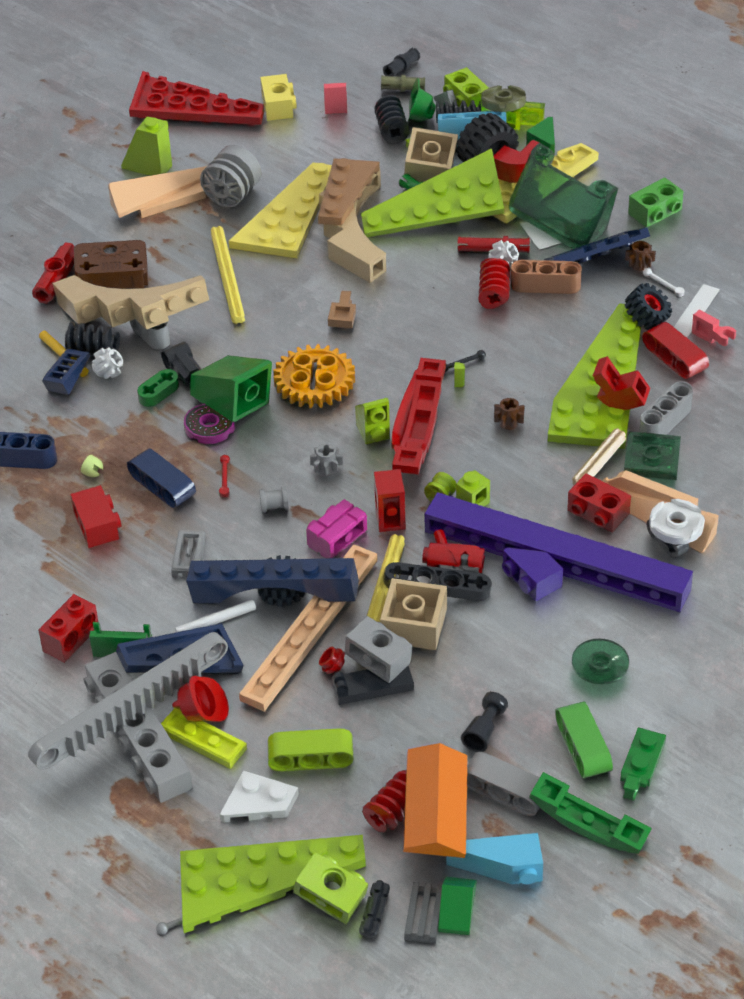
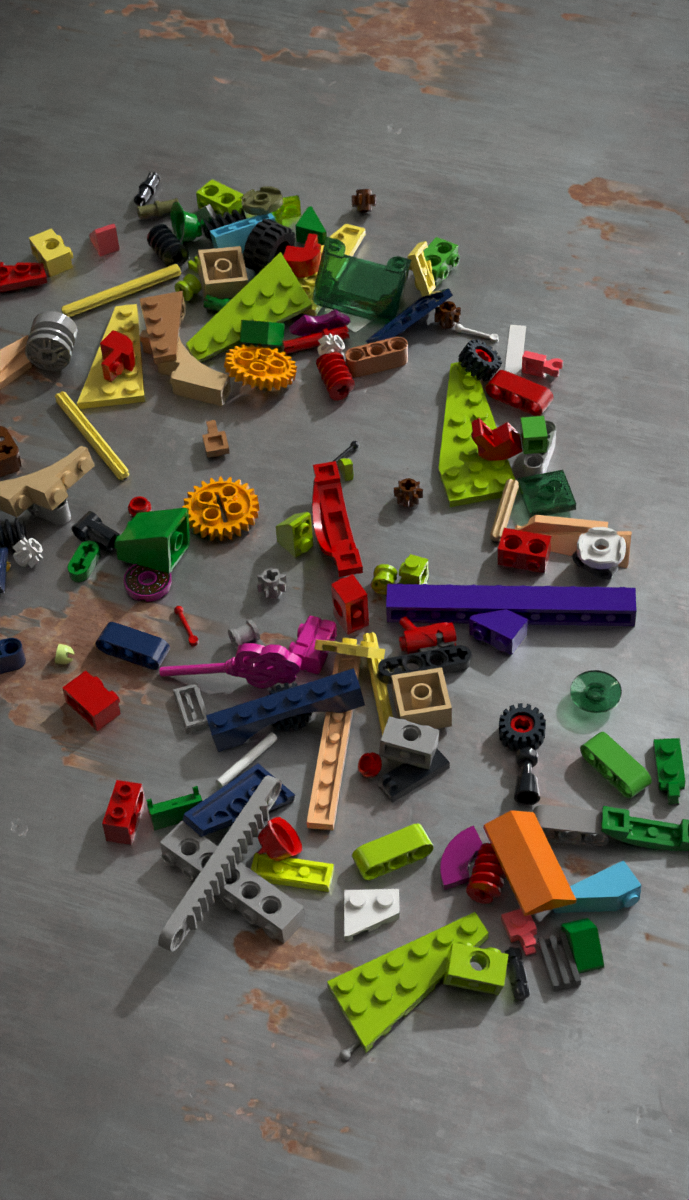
camera: 20 degrees left, 5 degrees up
none -> light yellow axle [61,264,181,318]
none -> red brick [100,330,136,382]
none -> red plate [128,496,152,517]
none -> dark pink piece [159,643,302,689]
none -> lime wheel [174,274,202,301]
none -> light orange gear [224,343,297,391]
none -> green slope [239,320,285,346]
none -> magenta tile [289,309,351,337]
none -> light yellow wing [314,637,385,659]
none -> reddish brown gear [351,189,376,213]
none -> light yellow wing [407,241,435,297]
none -> magenta tile [440,826,483,891]
none -> black bush [499,703,546,751]
none -> coral plate [501,908,537,956]
none -> bright green brick [520,416,548,454]

